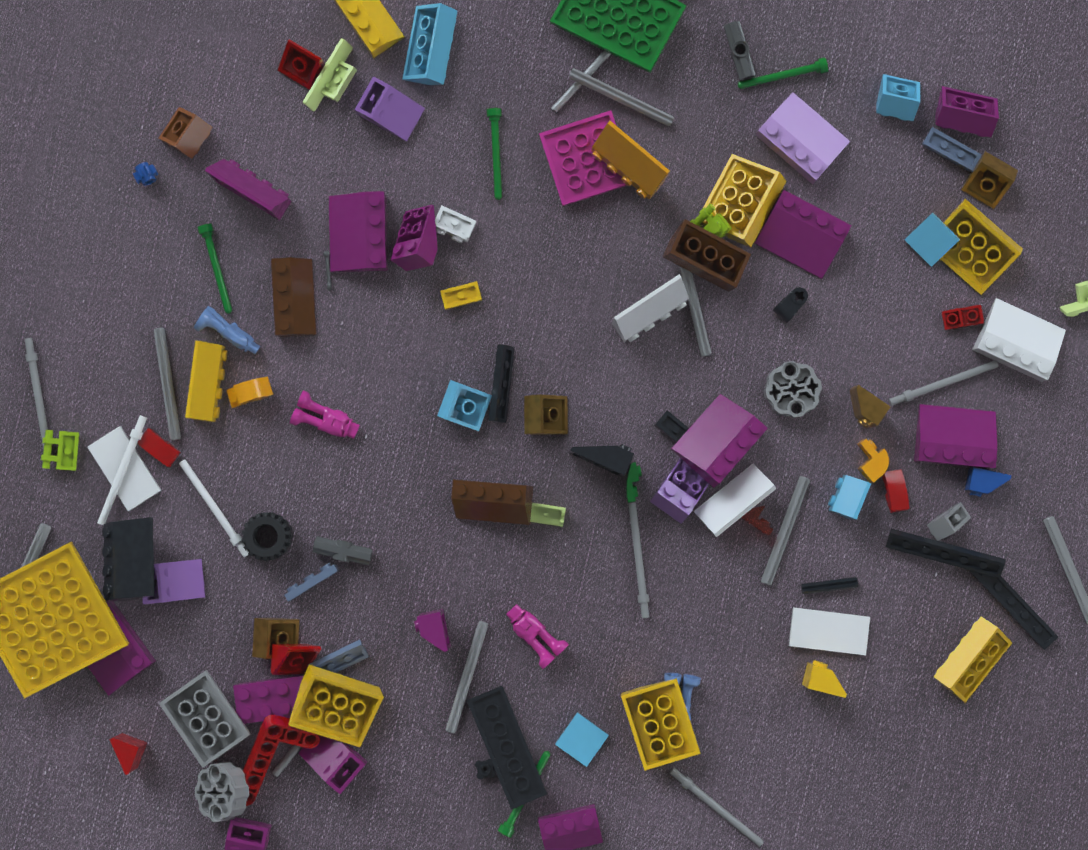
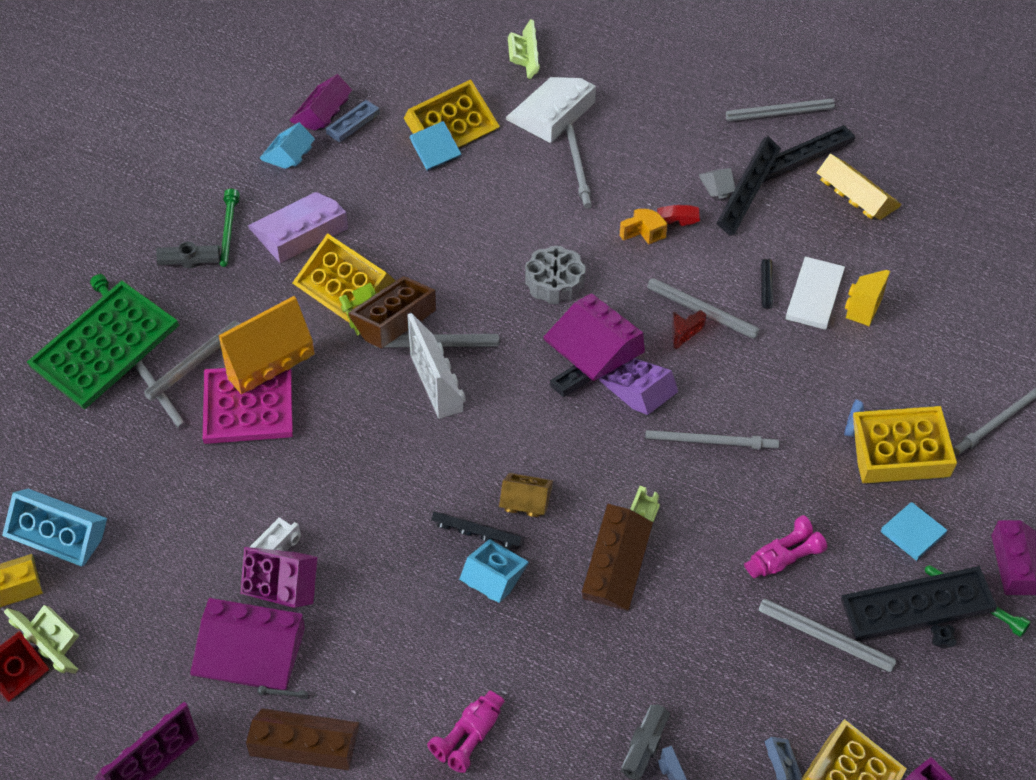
camera: 75 degrees left, 35 degrees down
medium lavender slope [355,76,425,142] -> none
magenta slope [414,609,451,652] -> none
yellow plate [440,281,482,310] -> none
green piece [486,108,502,200] -> none
black slope [569,444,634,477] -> none
green slope [626,462,642,503] -> none
white tile [694,464,776,537] -> none
magenta slope [754,190,852,279] -> none
black piece [773,287,808,323] -> none
medium azure slope [828,475,871,520] -> none
pearl gold slope [850,385,890,428] -> none
magenta slope [914,404,997,469] -> none
red slope [941,304,985,330] -> none
pearl gold slope [961,151,1018,209] -> none
blue slope [965,467,1012,497] -> none

